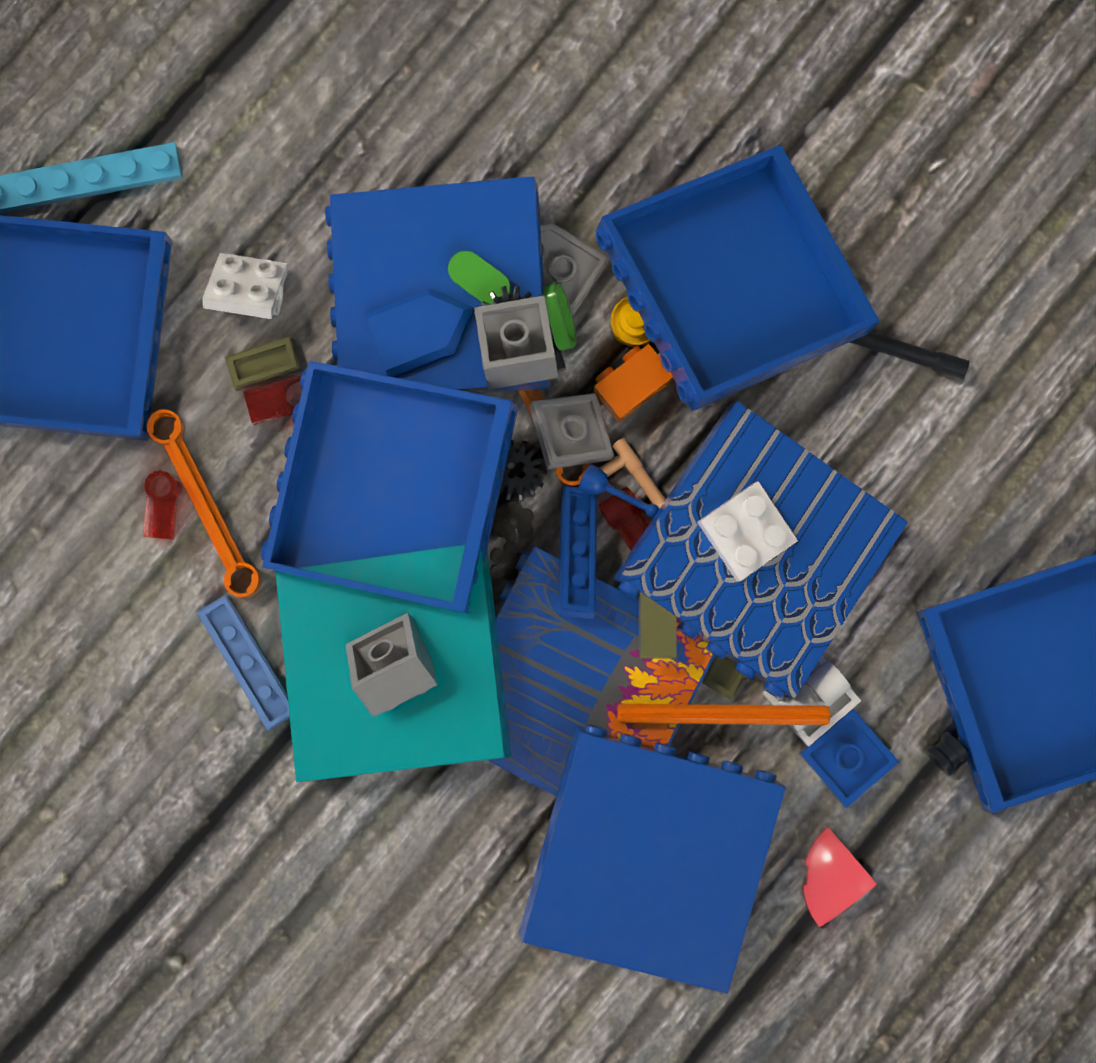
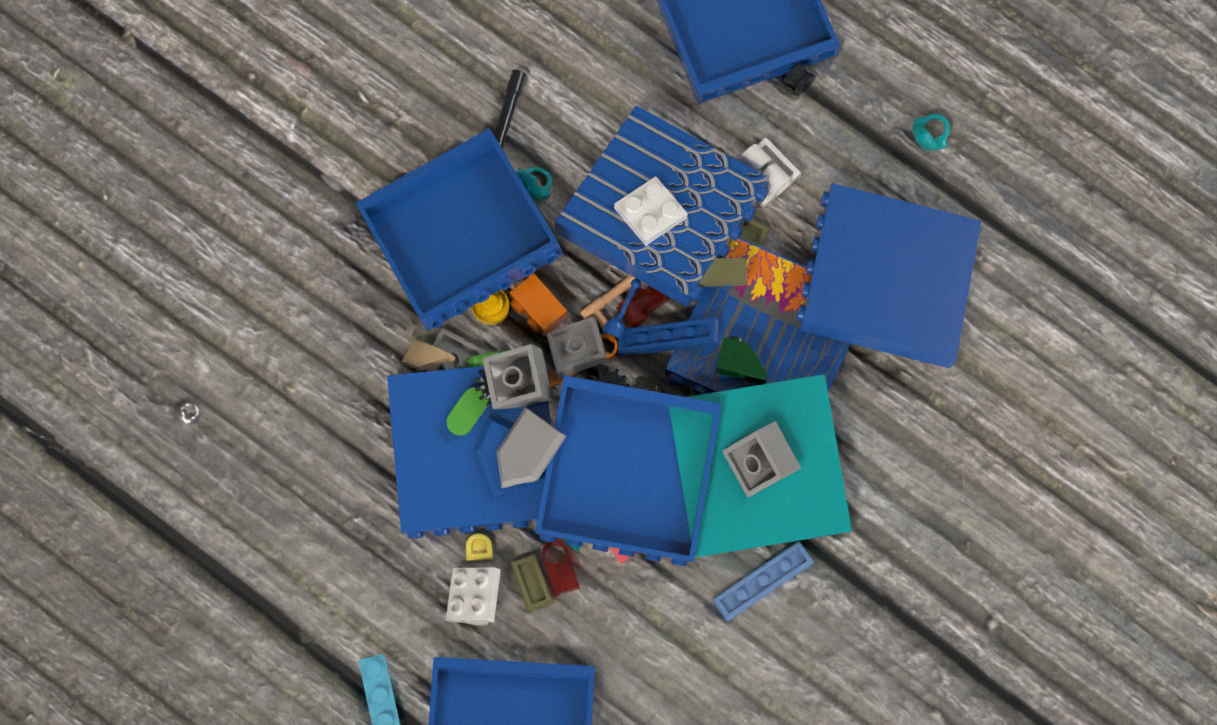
camera: 90 degrees left, 10 degrees down
clear red piece [143,470,182,540] -> none
orange piece [147,409,262,598] -> none
orange axle [617,704,830,725] -> none
blue plate [798,709,899,808] -> none
coral brick [802,827,877,927] -> none
none -> tan slope [402,340,455,371]
none -> light yellow tile [466,533,493,562]
none -> light grey tile [496,407,567,488]
none -> teal piece [516,167,552,202]
none -> dark green slope [715,336,768,385]
none -> teal piece [912,114,951,151]

